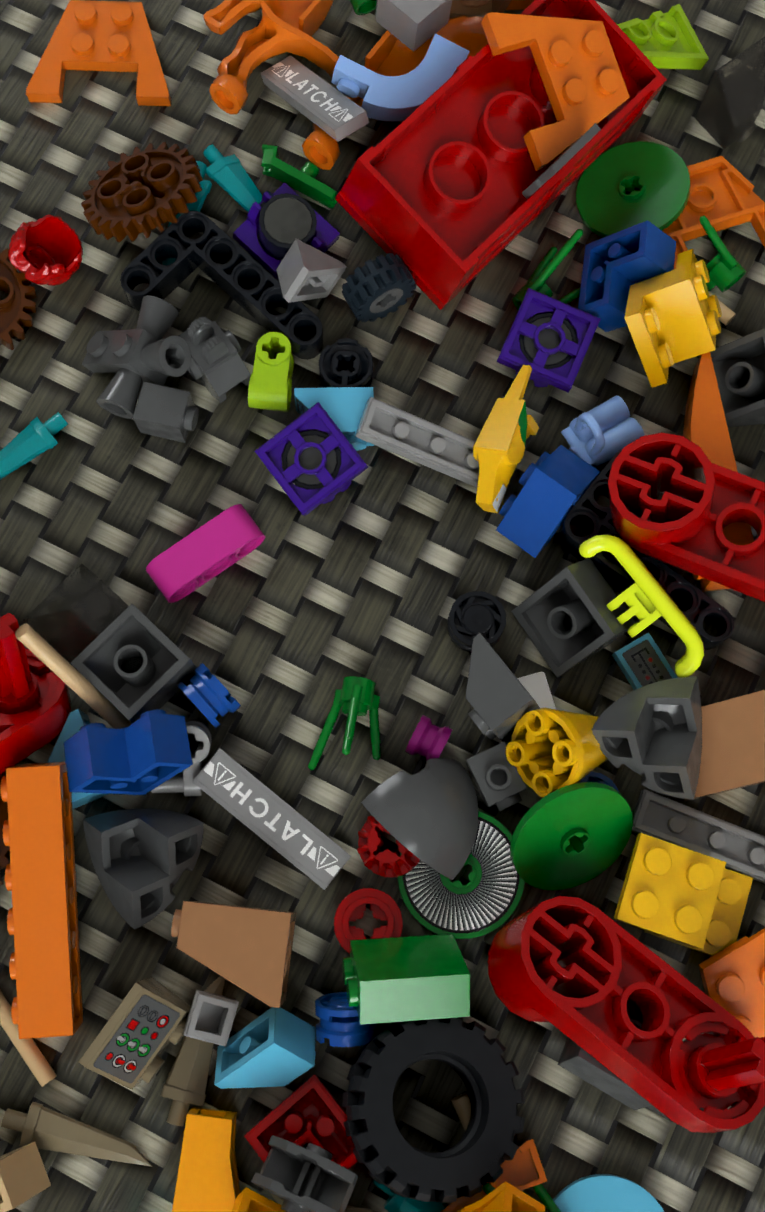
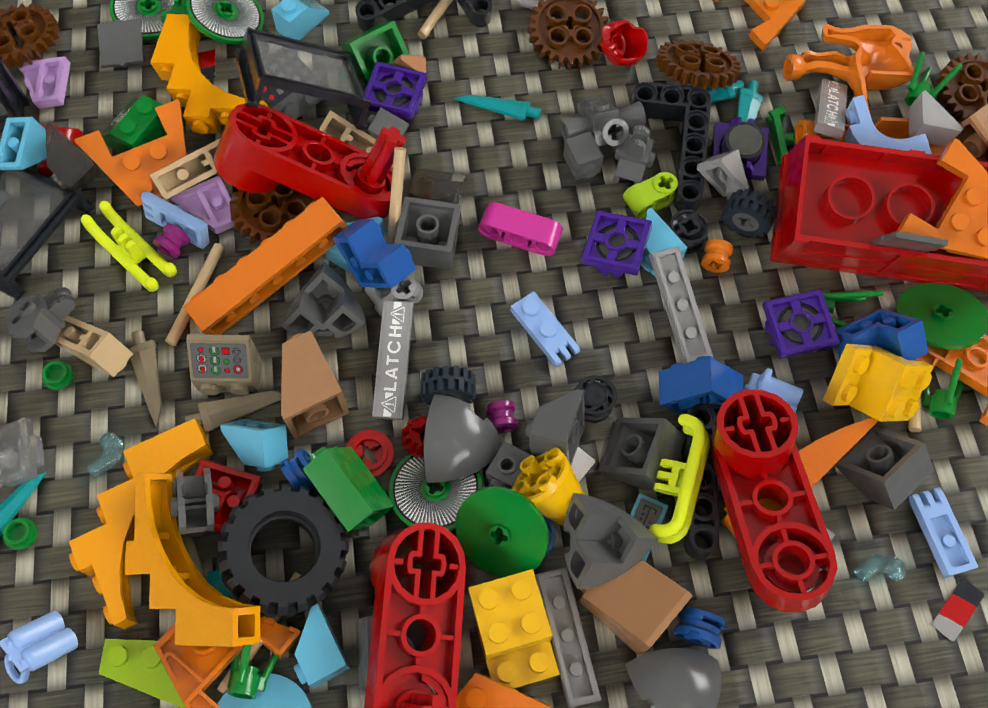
camera: 55 degrees right, 10 degrees down
blue wheel [177,663,241,728] -> none
light grey slope [183,990,239,1047] -> none
green plant [308,676,381,770] -> none
yellow animal [473,365,539,513] -> none
none -> medium azure slope [294,604,350,689]
none -> black wheel [421,365,476,405]
none -> light blue hinge [510,291,580,367]
none -> orange wheel [701,239,733,273]

